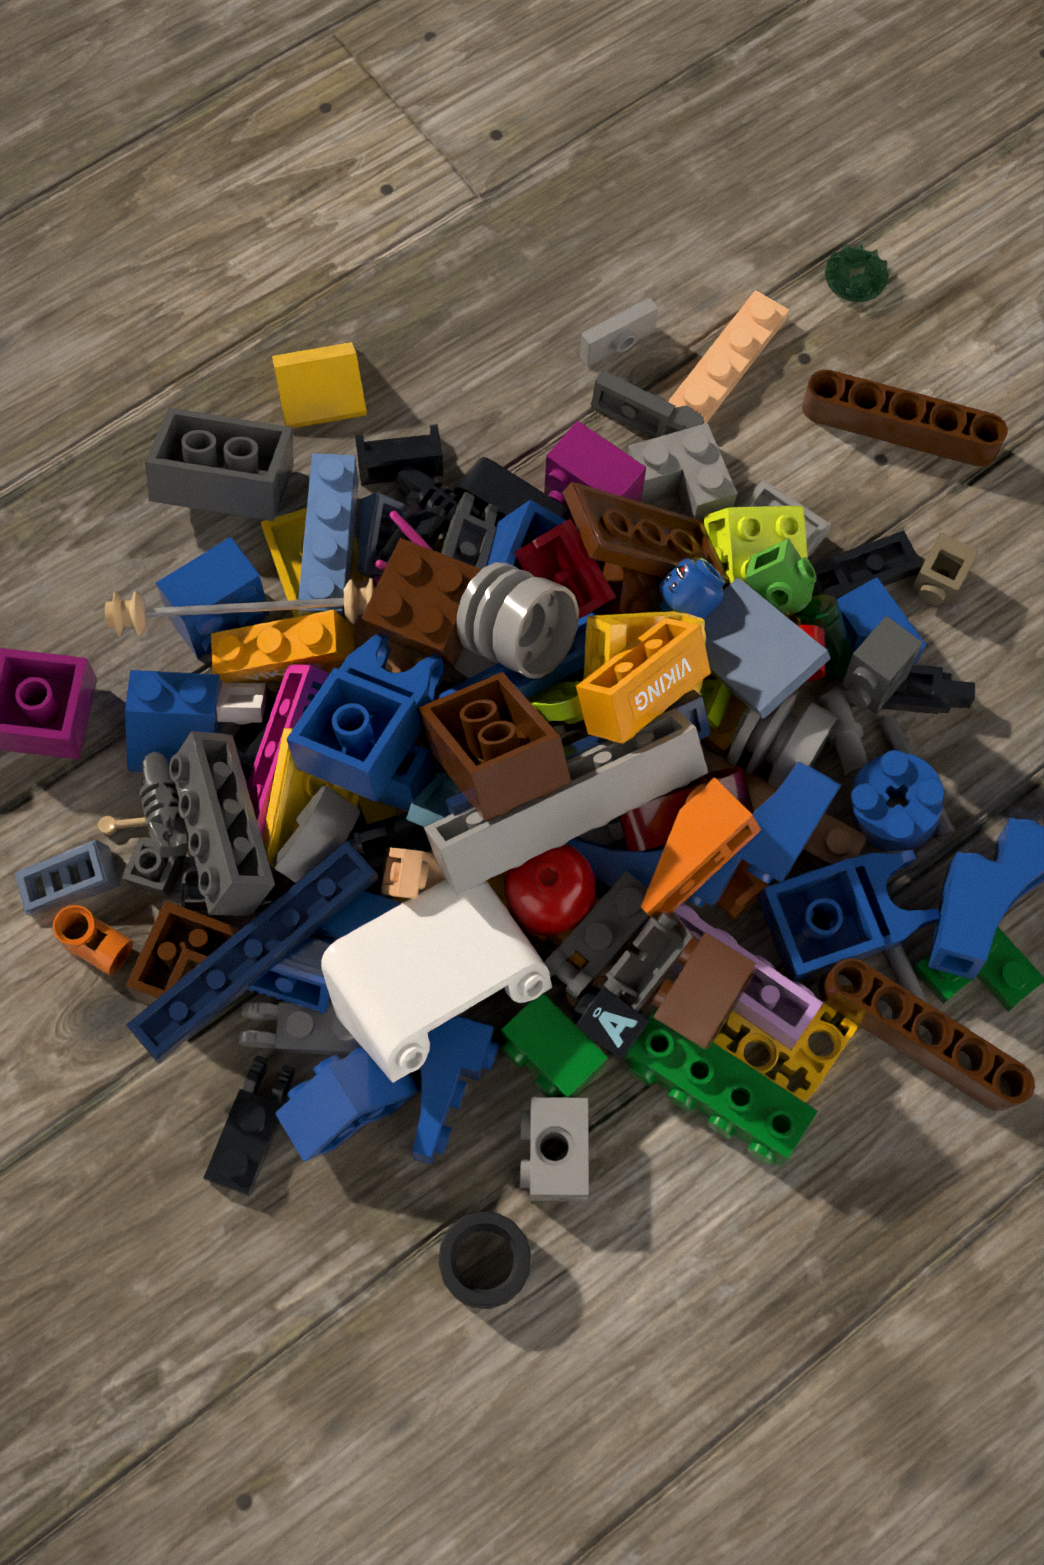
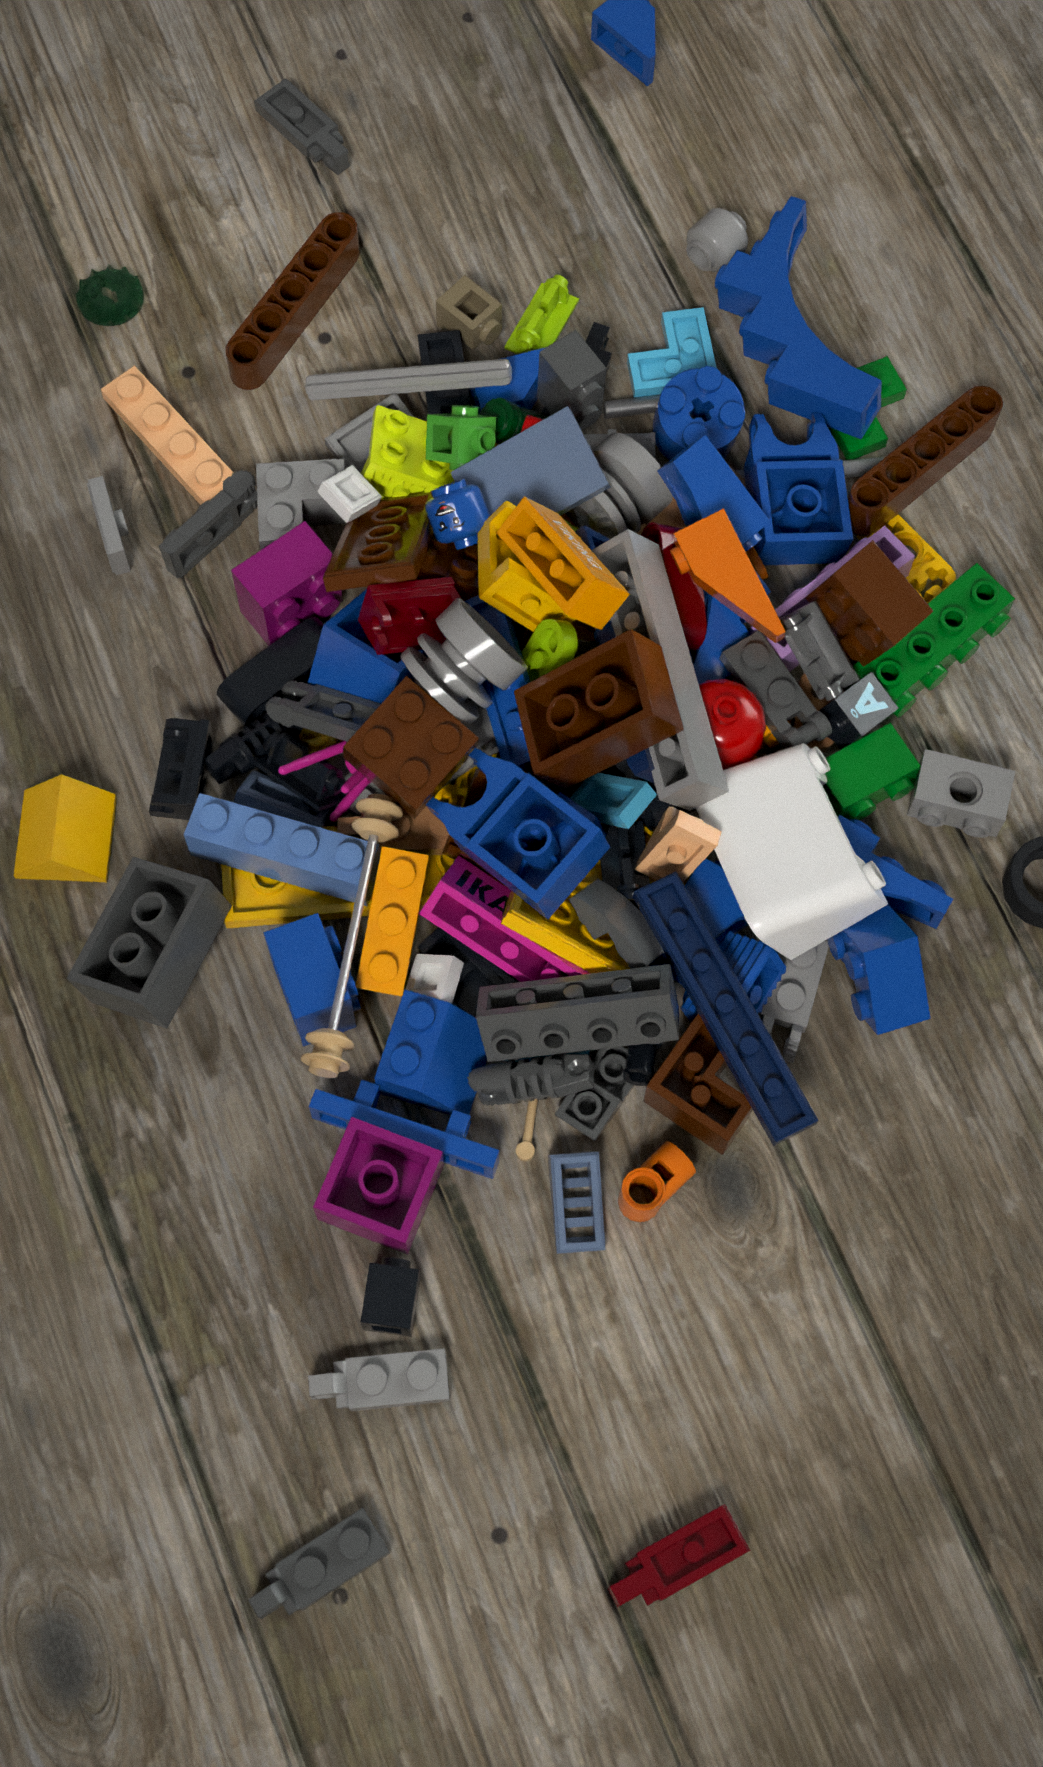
camera: 75 degrees left, 0 degrees up
black hinge [203,1055,295,1197] -> none
none -> light grey axle [305,359,512,400]
none -> blue hinge [309,1080,499,1179]
none -> white tile [317,465,382,523]
none -> lime hinge [504,275,579,354]
none -> medium azure plate [627,307,717,398]

